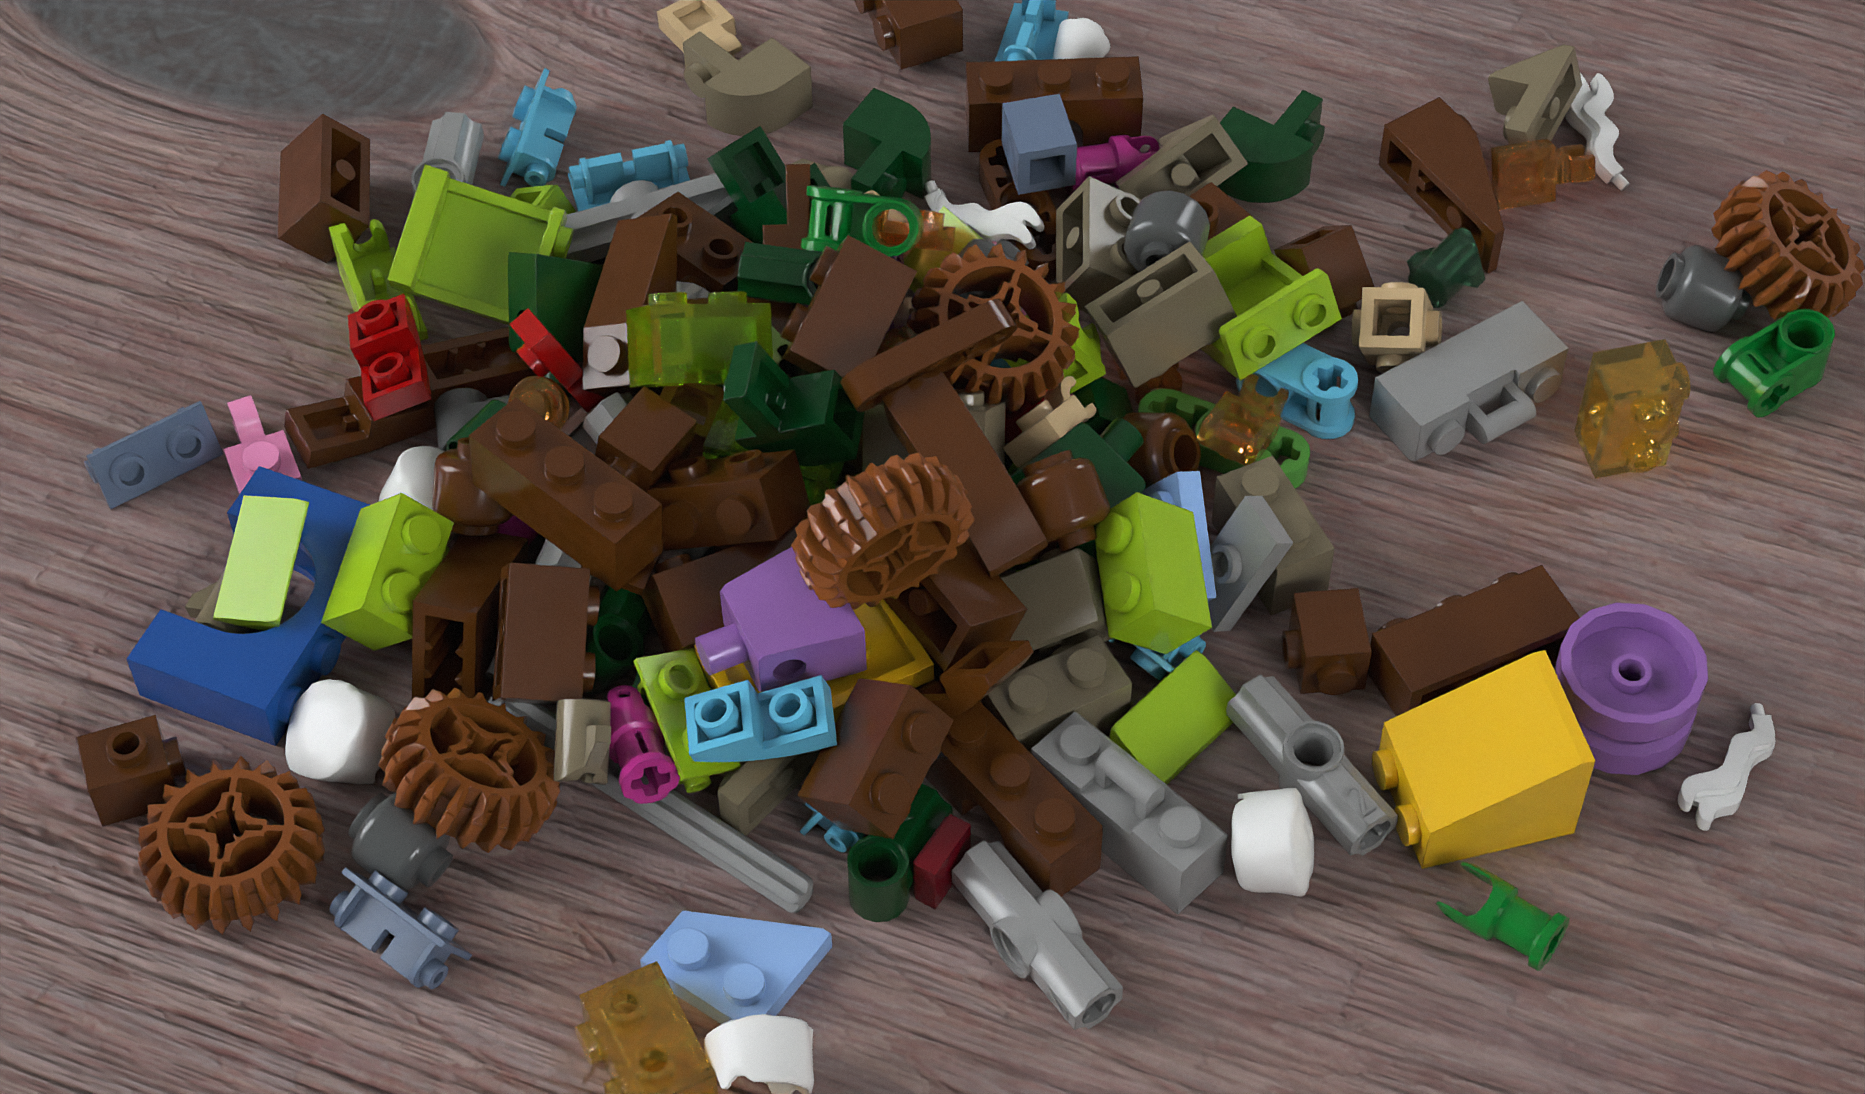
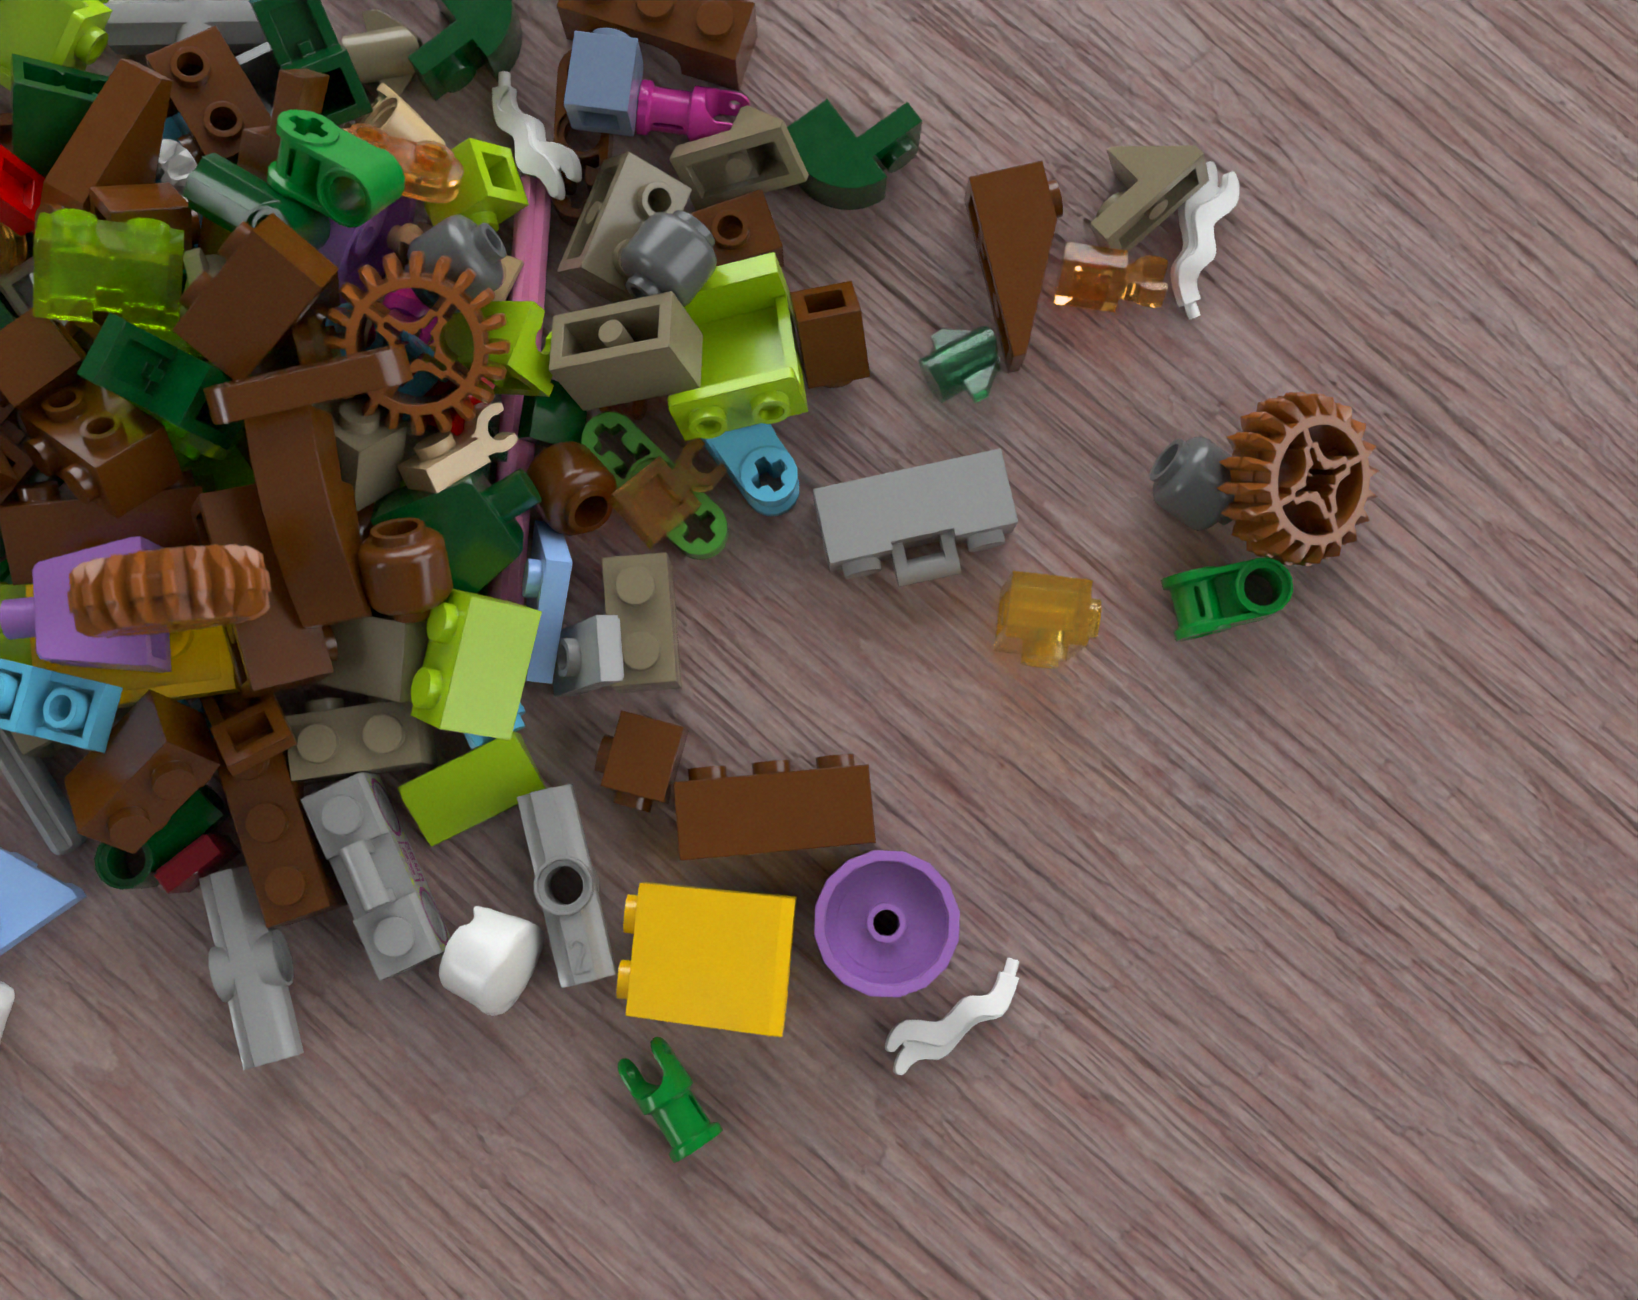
camera: 20 degrees right, 30 degrees up
tan brick [1352,282,1442,373] -> none

